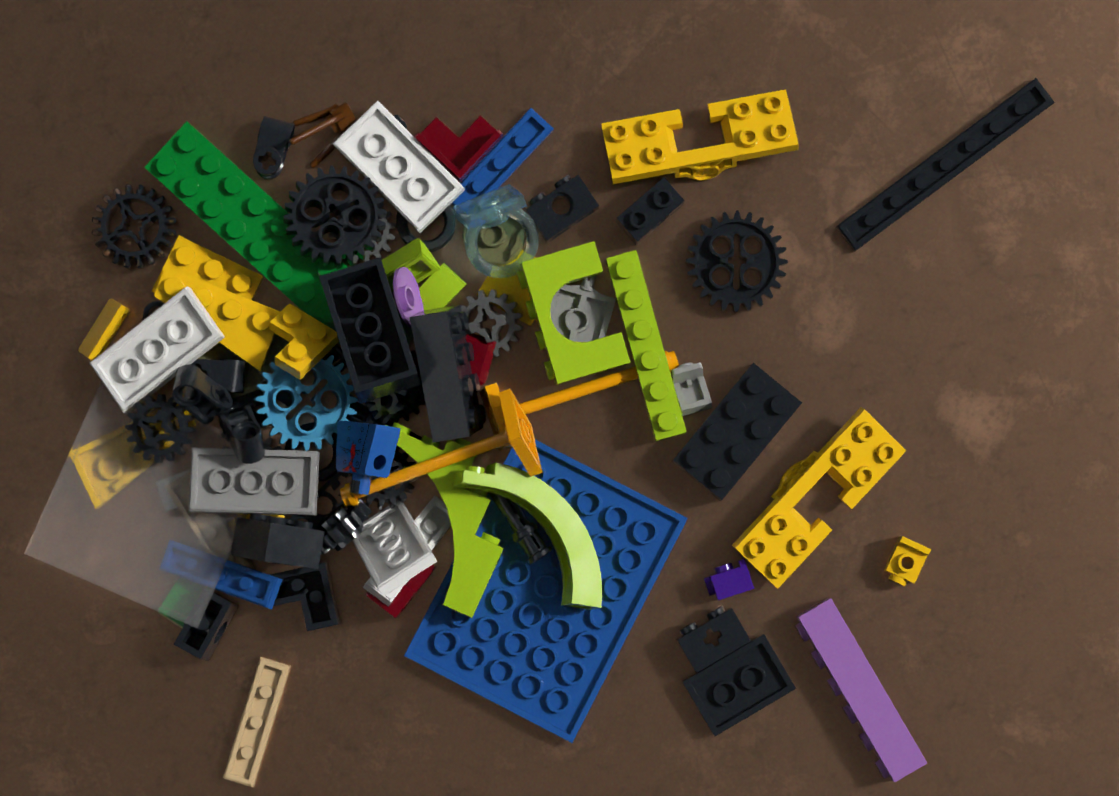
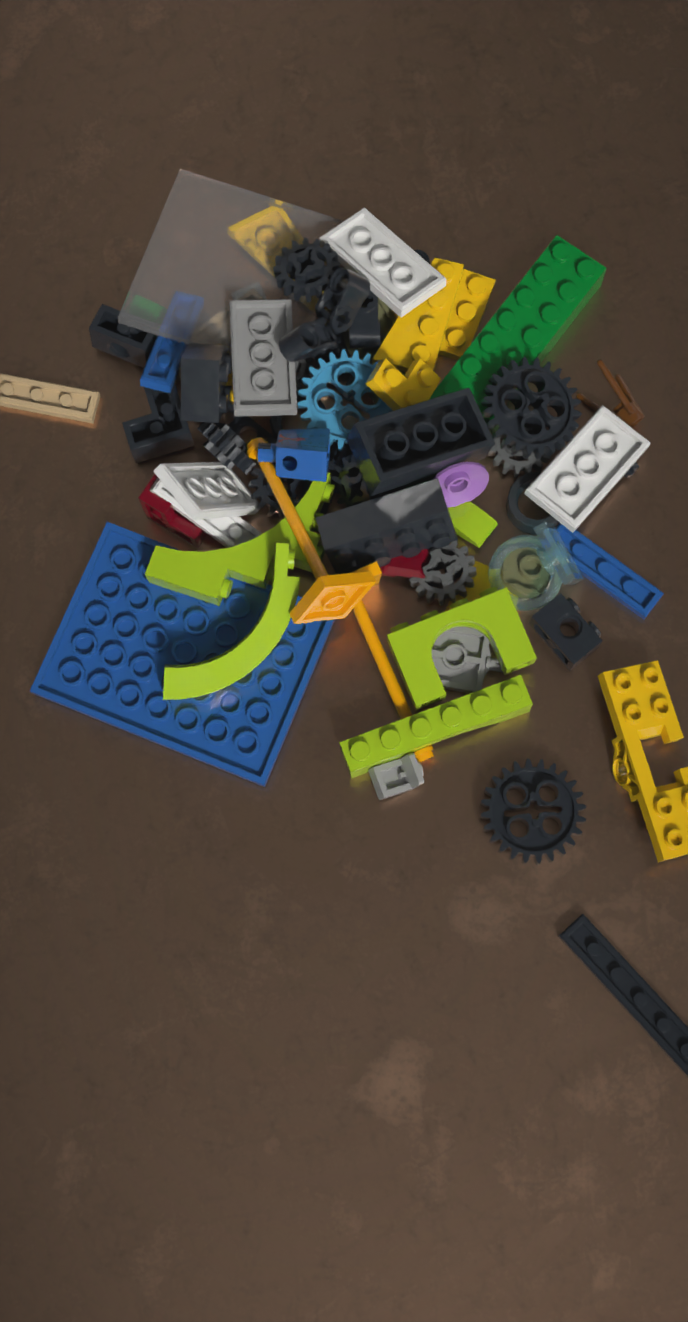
camera: 90 degrees right, 10 degrees down
yellow slope [78,299,130,361] -> none
black gear [92,184,177,269] -> none
black piece [253,116,295,180] -> none
lime slope [382,238,440,292] -> none
dark red panel [414,115,503,182] -> none
black pin [488,492,553,565] -> none
black brick [616,177,685,245] -> none
black brick [672,363,802,501] -> none
black brick [676,606,751,673] -> none
black plate [682,634,796,737] -> none
dark purple brick [704,559,754,600] -> none
yellow plate [732,407,906,589] -> none
medium lavender brick [795,598,927,782] -> none
yellow brick [884,536,931,587] -> none

